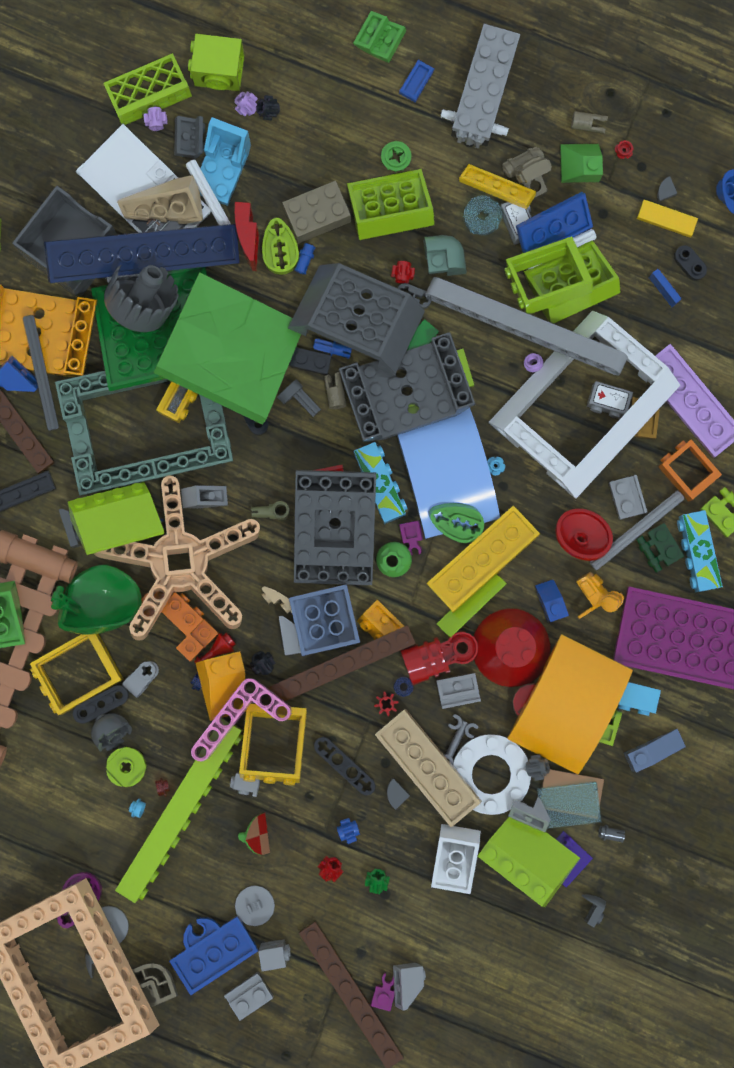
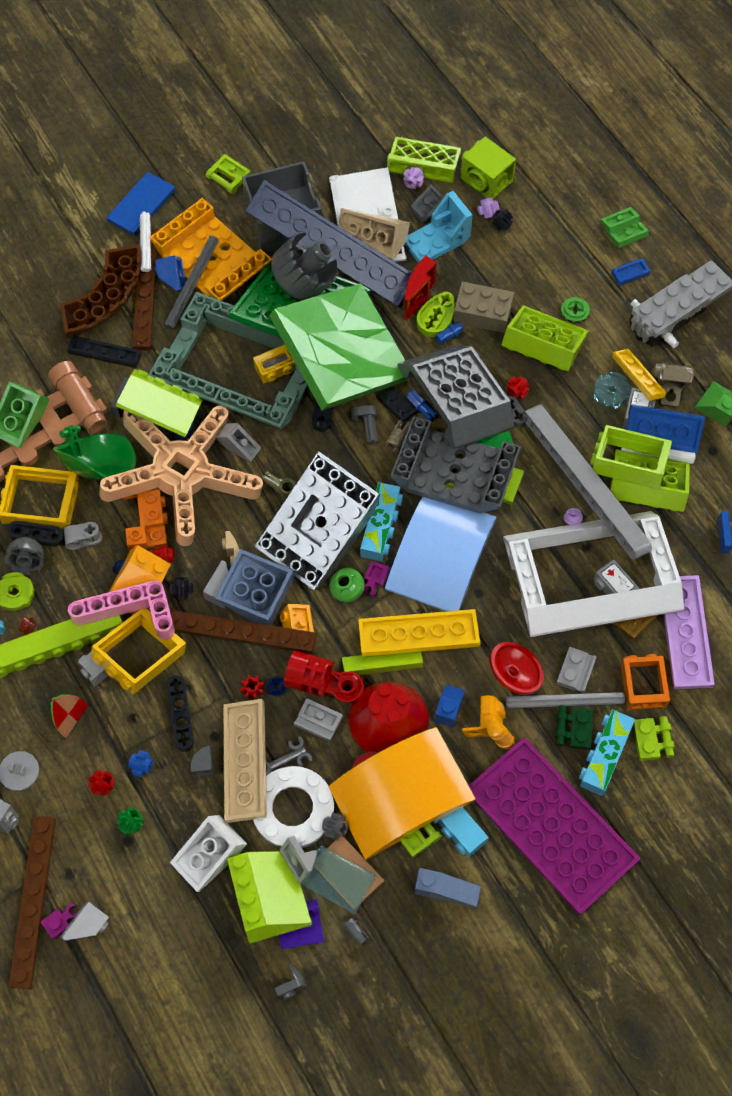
camera: 40 degrees right, 20 degrees down
white axle [186,160,231,225] -> none
sand green brick [423,235,467,276] -> none
bright green piece [429,503,484,543] -> none
medium azure plate [487,457,505,476] -> none

